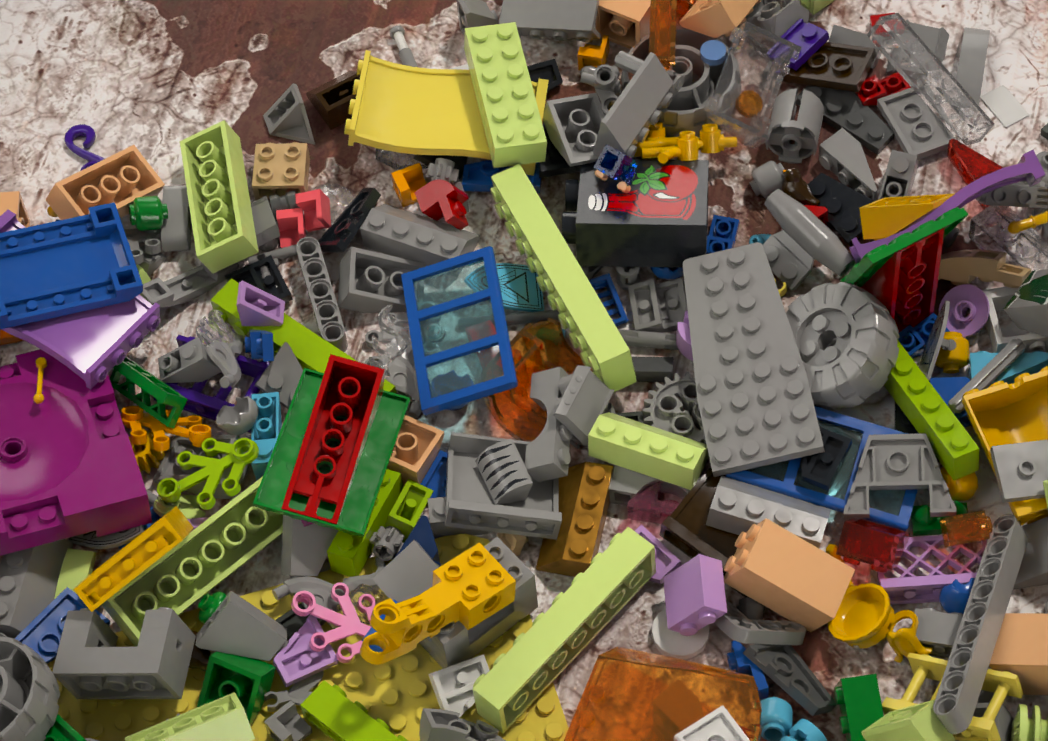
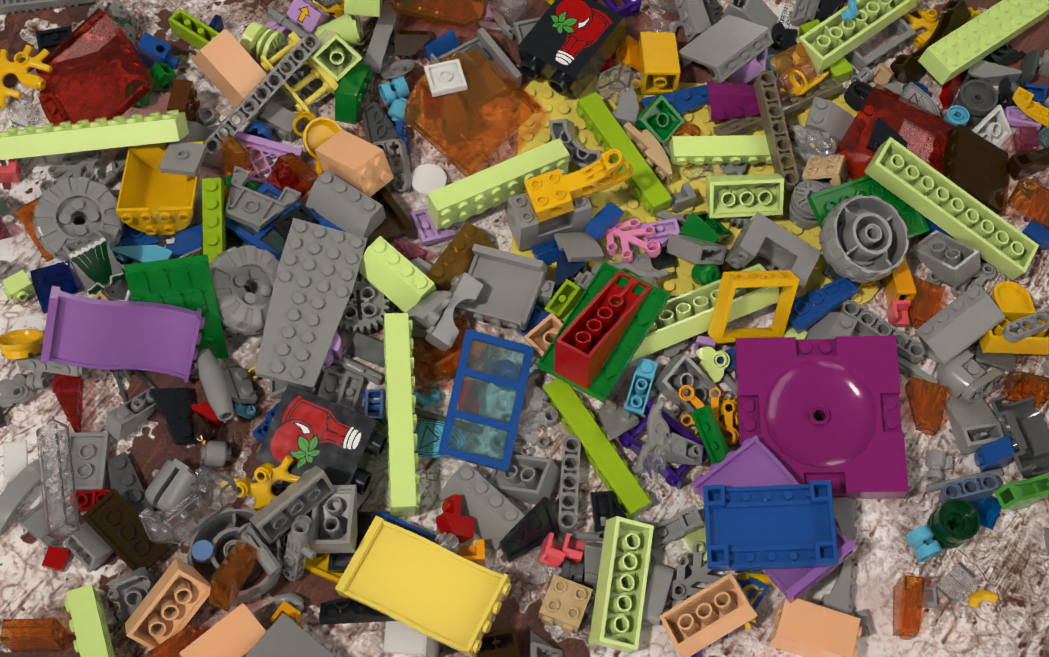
camera: 170 degrees left, 5 degrees up
yellow hinge [33,357,47,404] -> none
green head [129,195,168,231] -> none
lime plant [157,438,259,510] -> none
light grey hair [215,396,258,435] -> none
lavender slope [237,281,285,326] -> none
blue slope [245,330,274,361] -> none
yellowish green brick [464,22,547,168] -> none
light grey brick [476,439,533,505] -> none
clear blue piece [593,144,637,194] -> none
lavender brick [663,554,727,636] -> none
clear orange tile [735,90,763,118] -> none
dark purple plate [767,18,830,70] -> none
light grey slope [819,128,877,201] -> none
yellow slope [859,193,955,241] -> none
light grey axle [948,339,1026,413] -> none

